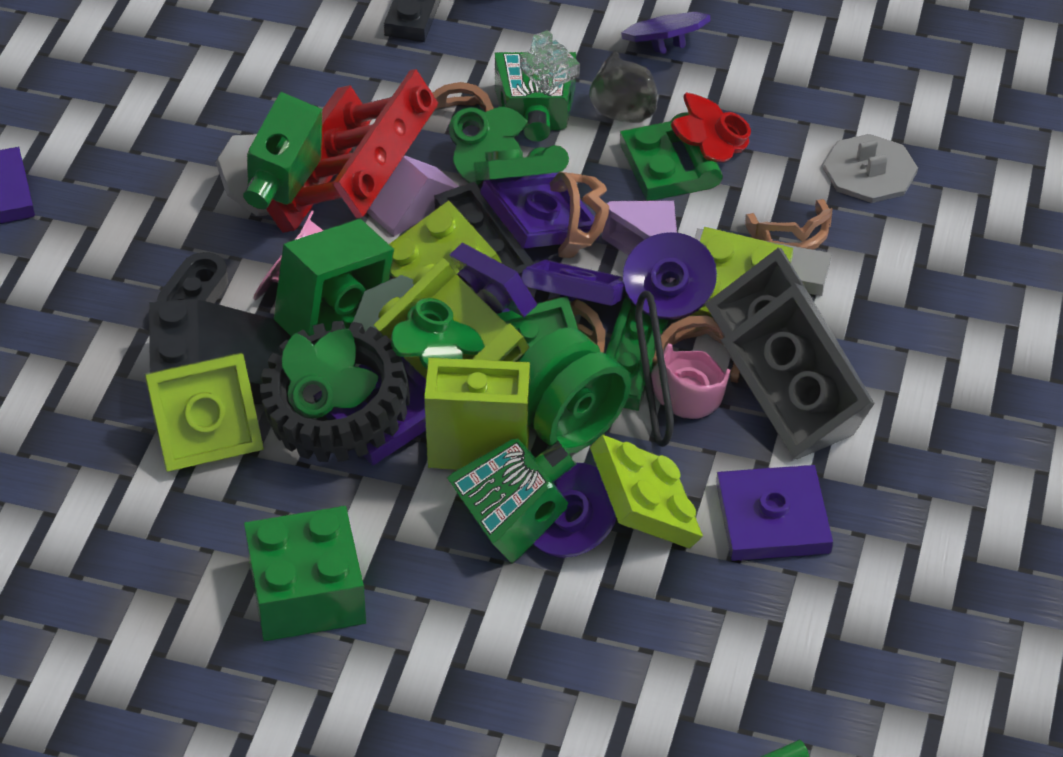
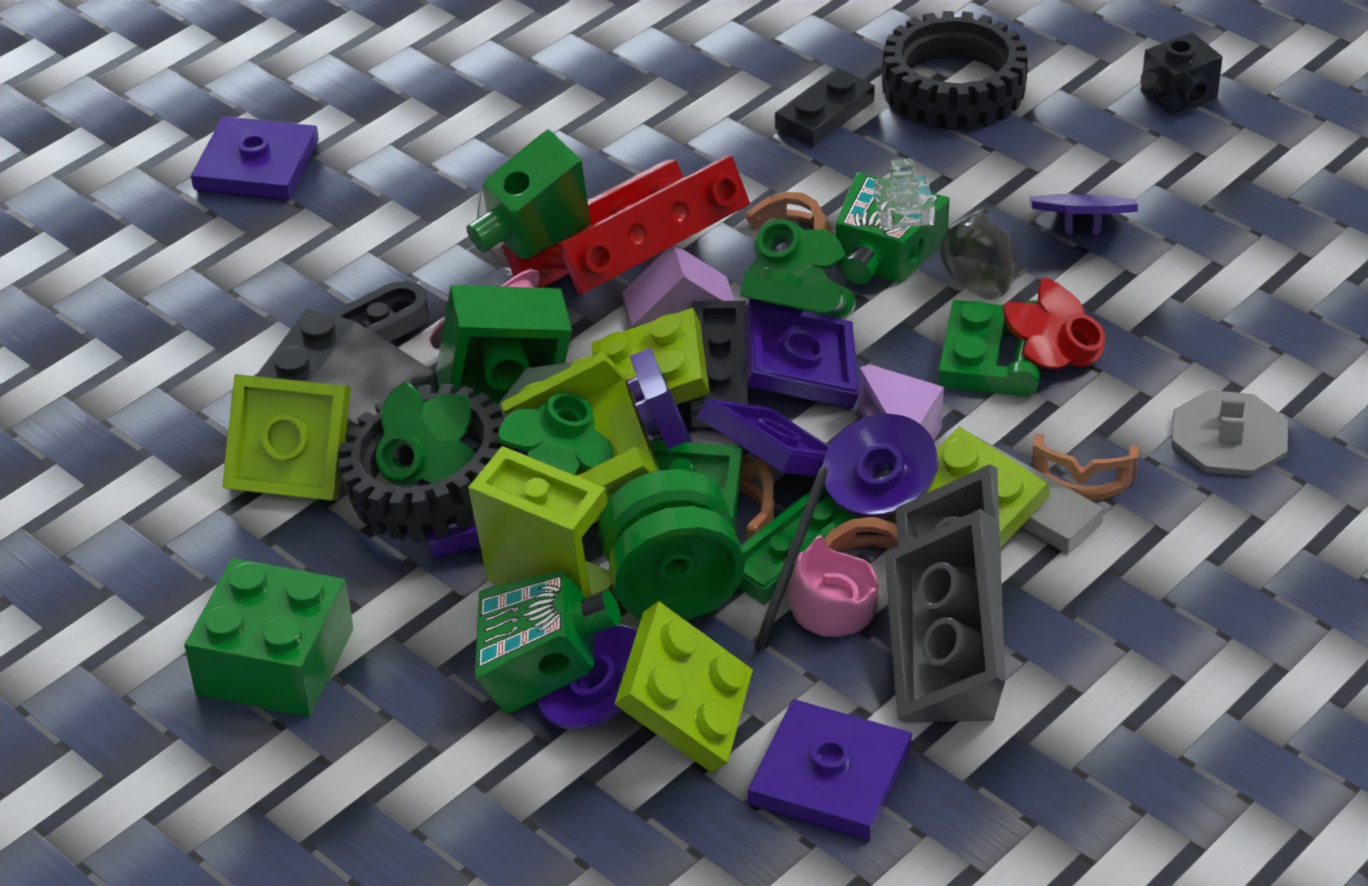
camera: 30 degrees right, 5 degrees down
nougat helmet [550,172,609,258] -> none

